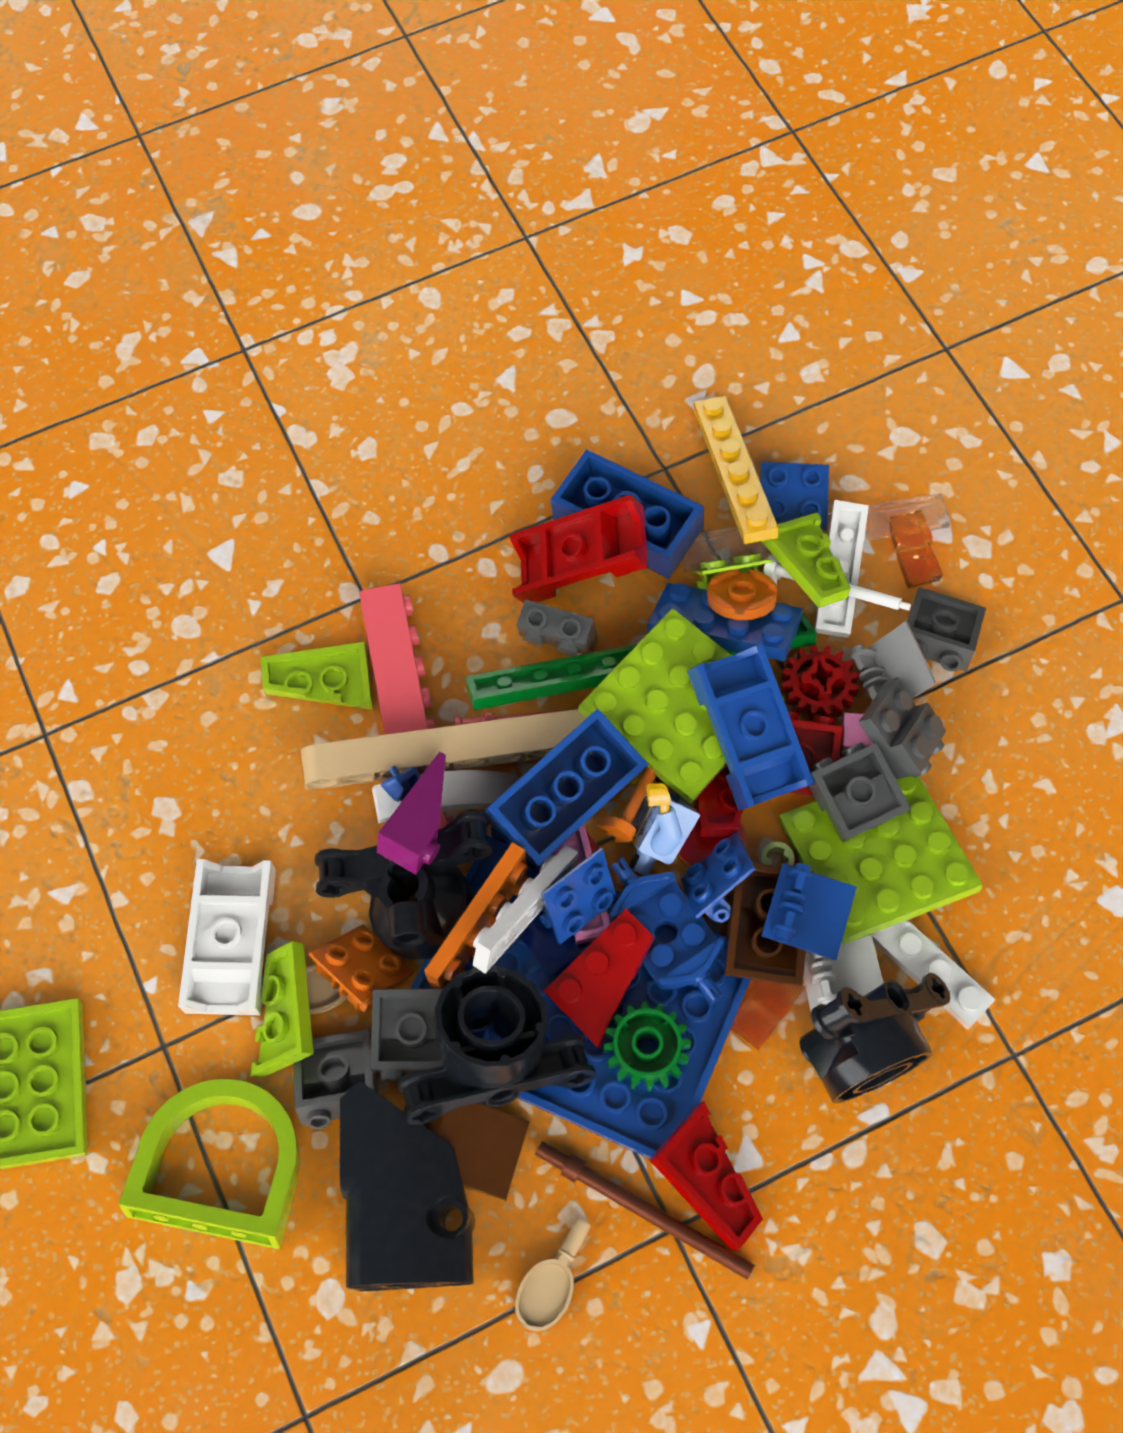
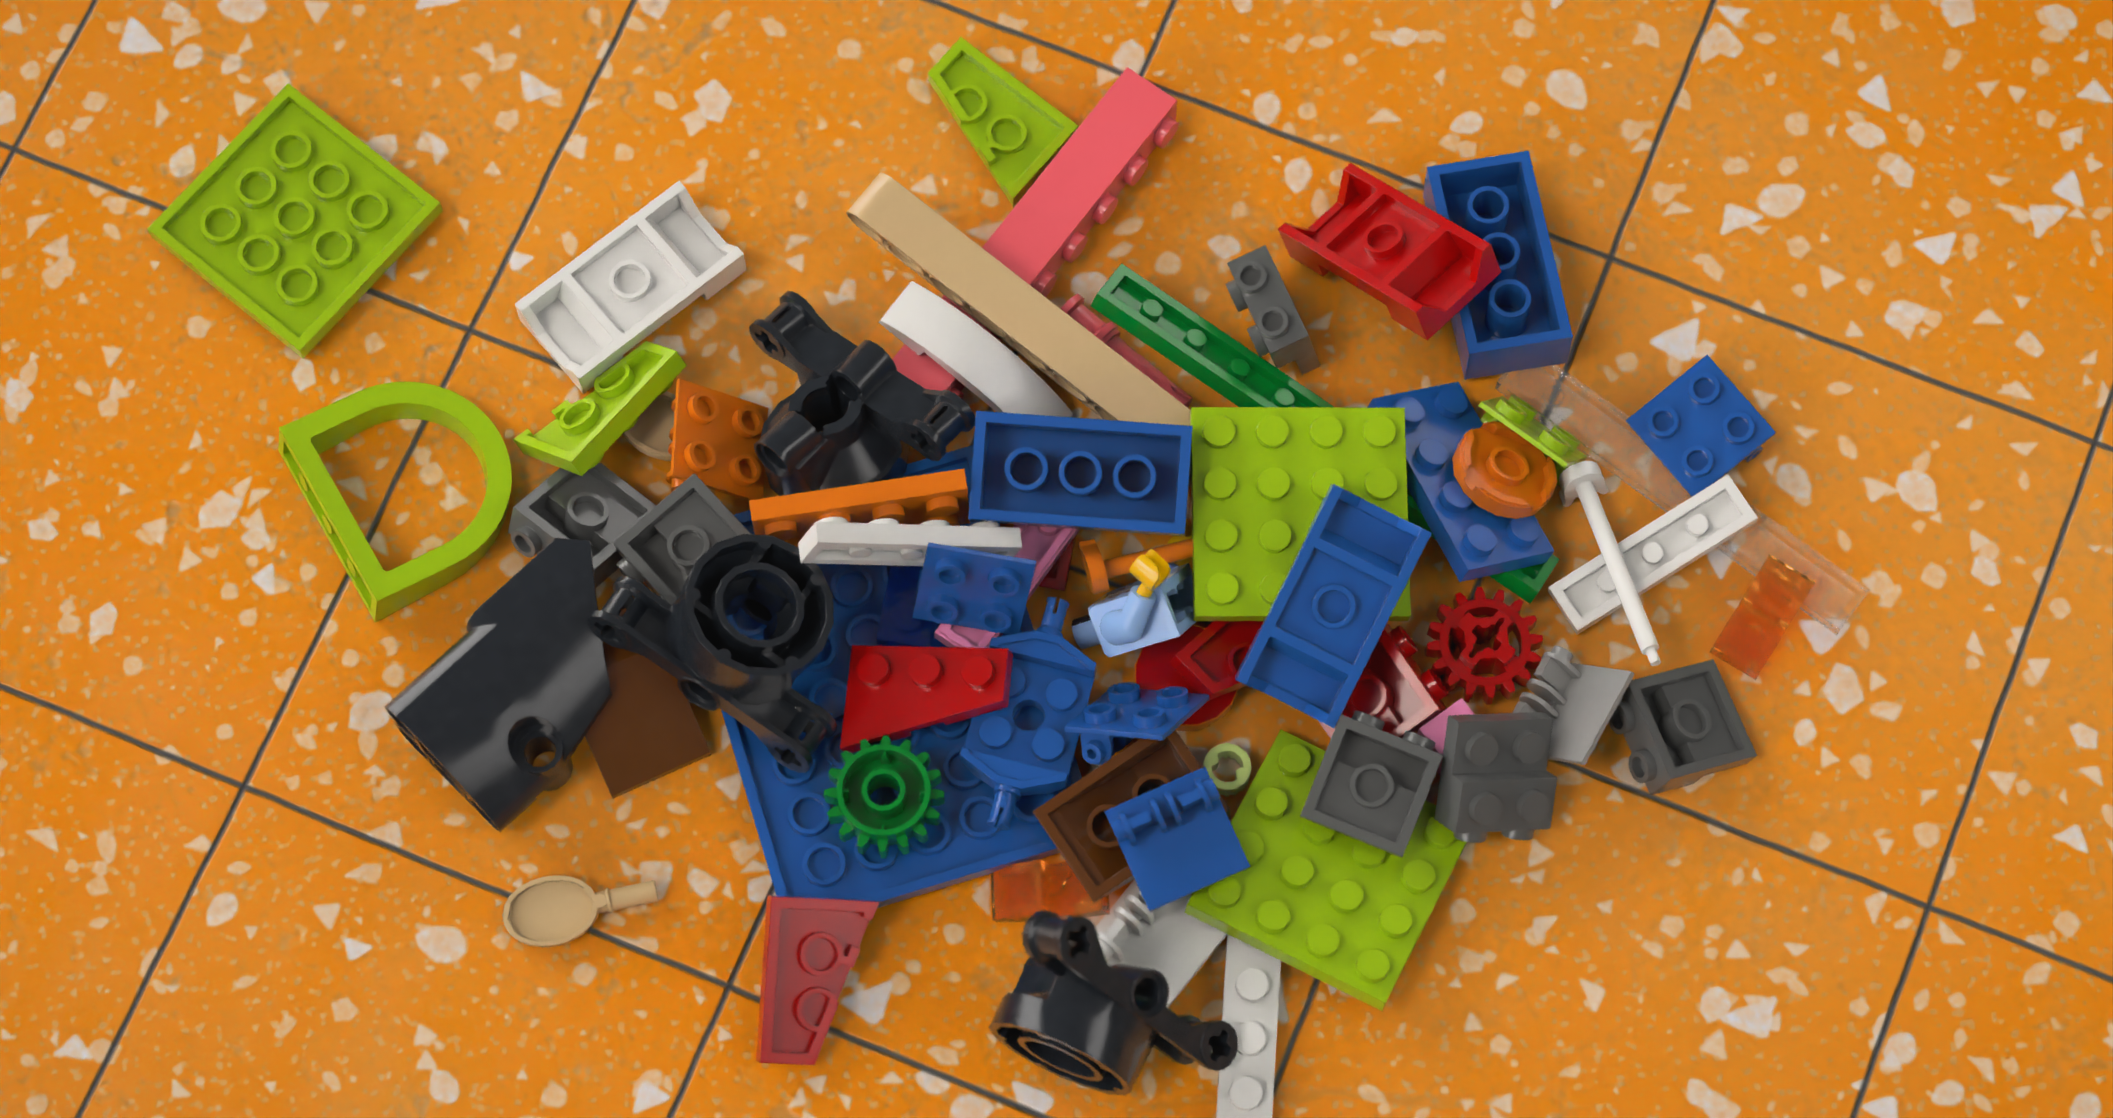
camera: 45 degrees right, 5 degrees up
magenta slope [377,751,446,875] -> none
blue piece [381,766,420,802] -> none
copper bar [535,1141,755,1280] -> none
yellow plate [694,396,778,544] -> none
lime wing [761,512,851,608] -> none

